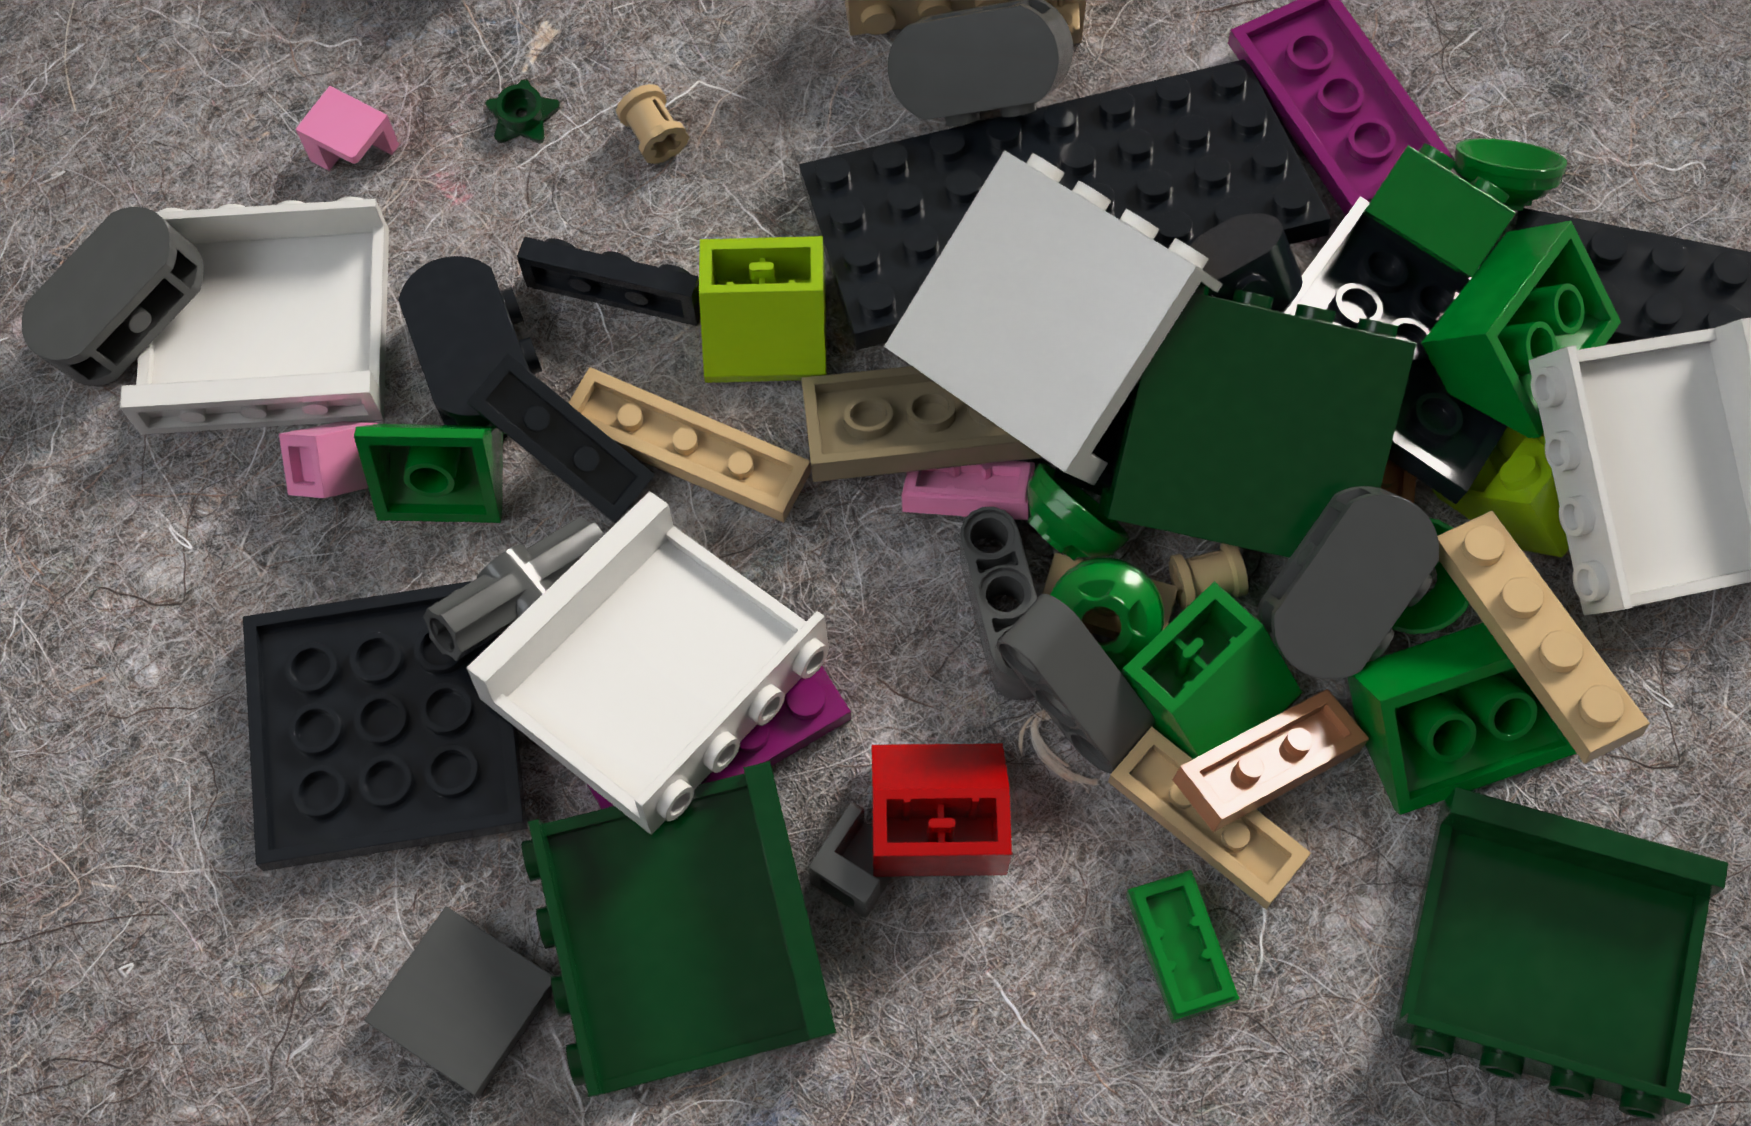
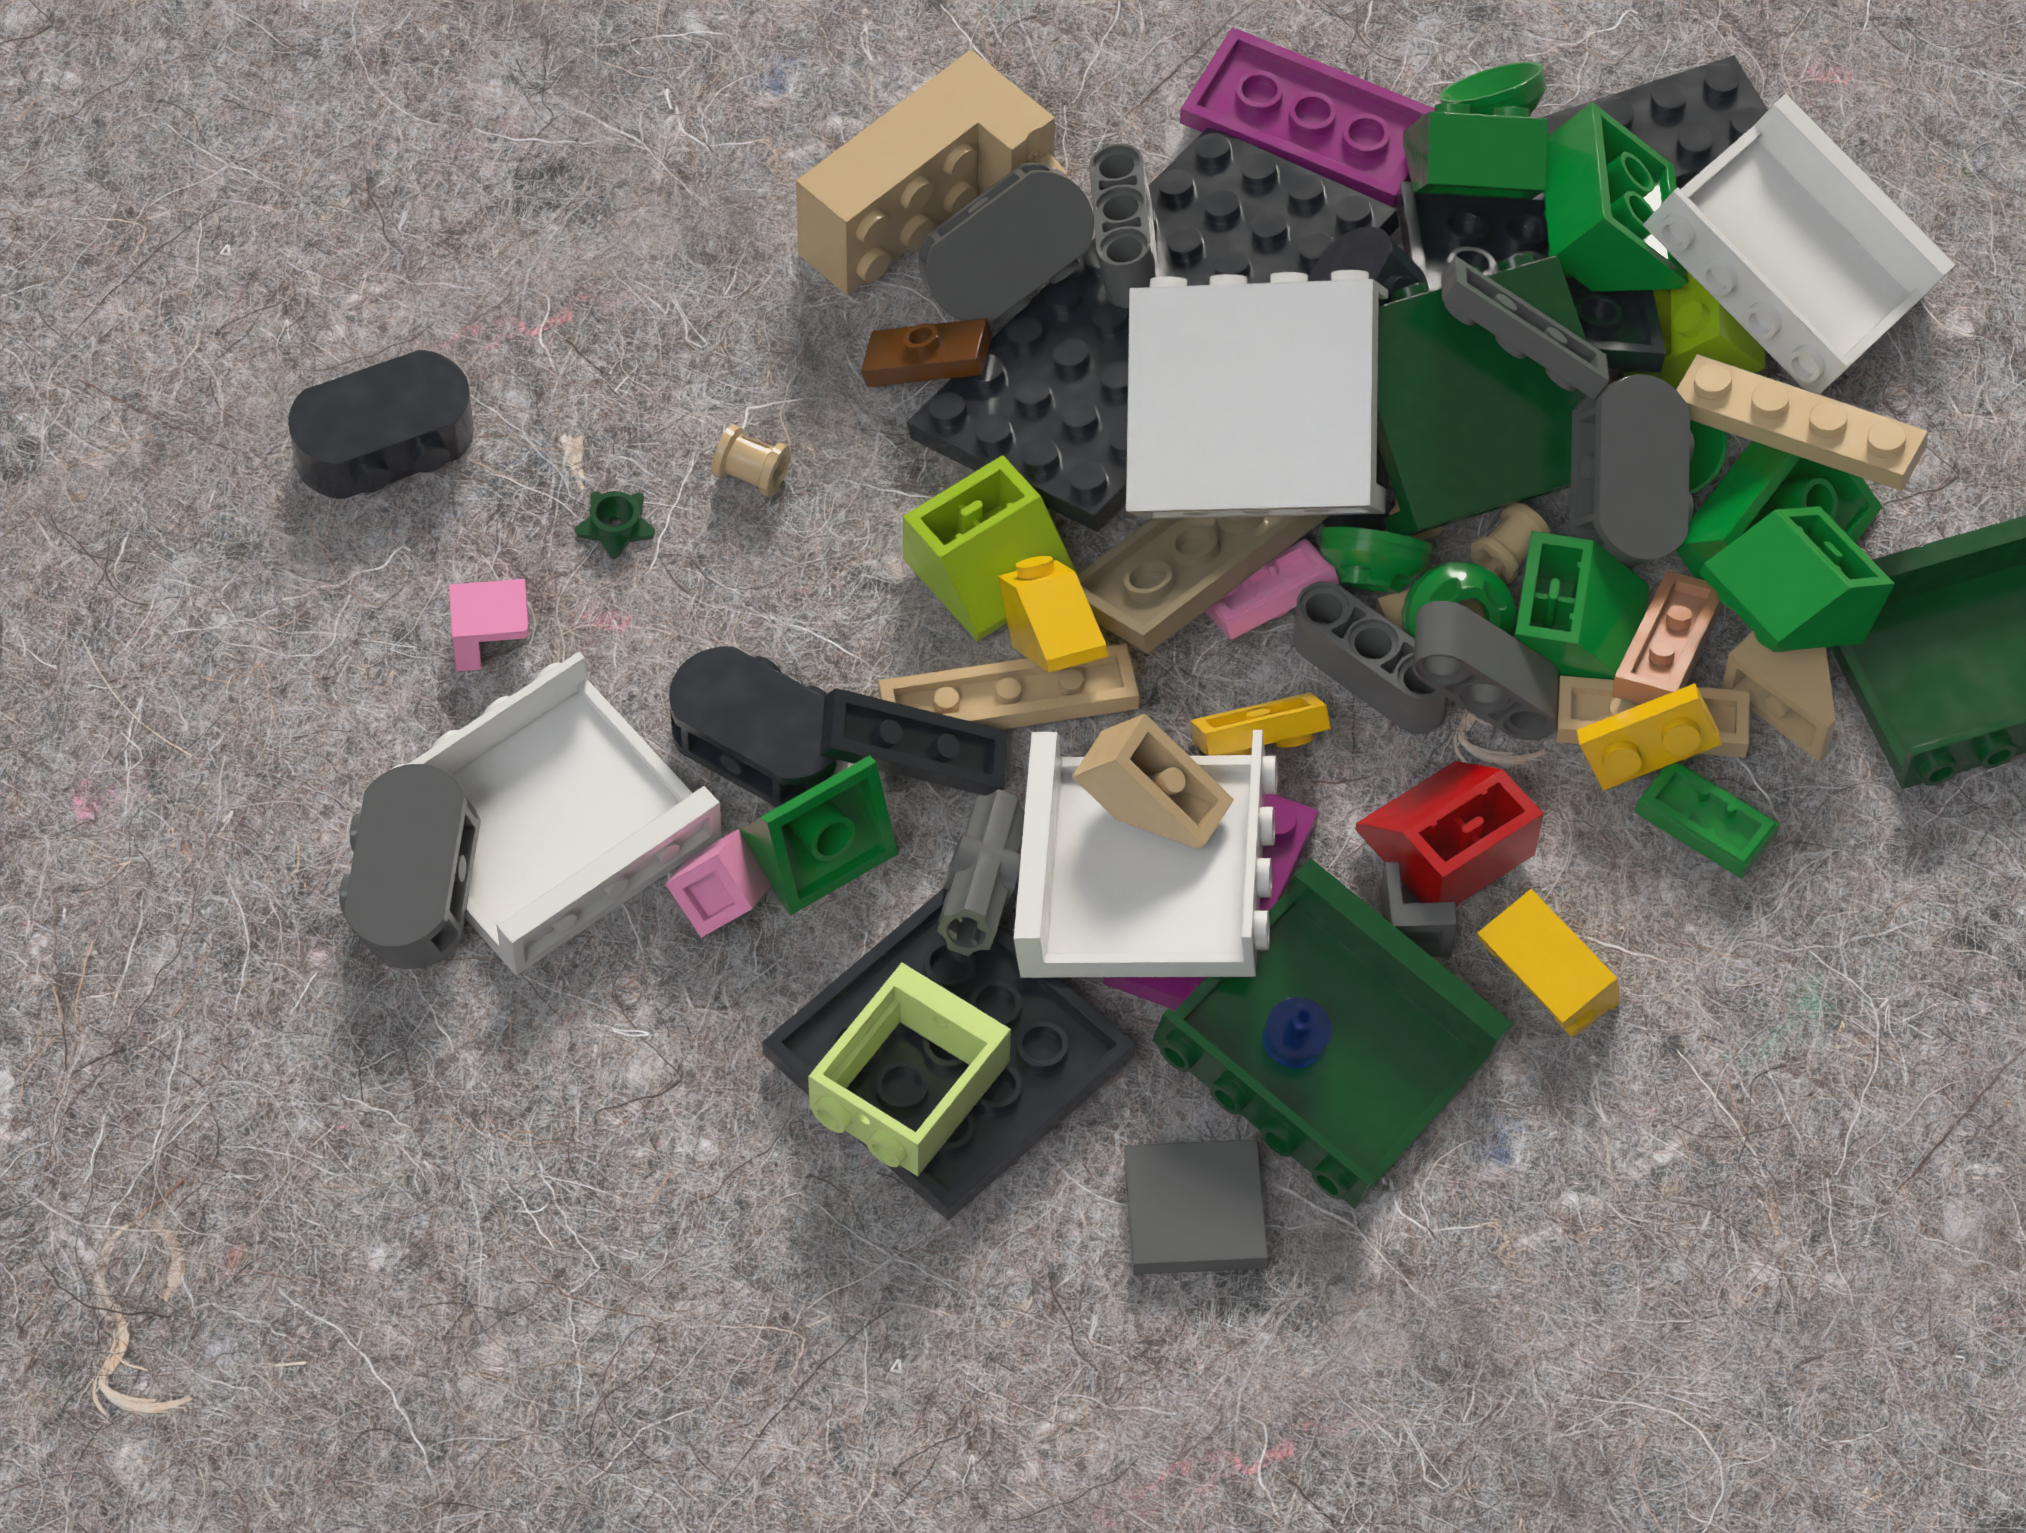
camera: 40 degrees left, 10 degrees down
black plate [517,236,700,326] -> none
none -> yellowish green window [808,963,1011,1176]
none -> reddish brown plate [861,318,992,387]
none -> yellow slope [998,556,1109,673]
none -> tan slope [1072,714,1234,849]
none -> dark grey beam [1089,143,1159,308]
none -> yellow plate [1190,692,1331,755]
none -> clear blue tile [1262,997,1332,1068]
none -> dark grey plate [1441,256,1609,399]
none -> yellow hinge [1477,889,1621,1037]
none -> yellow plate [1577,683,1722,791]
none -> green slope [1699,506,1895,652]
none -> tan slope [1721,631,1836,761]

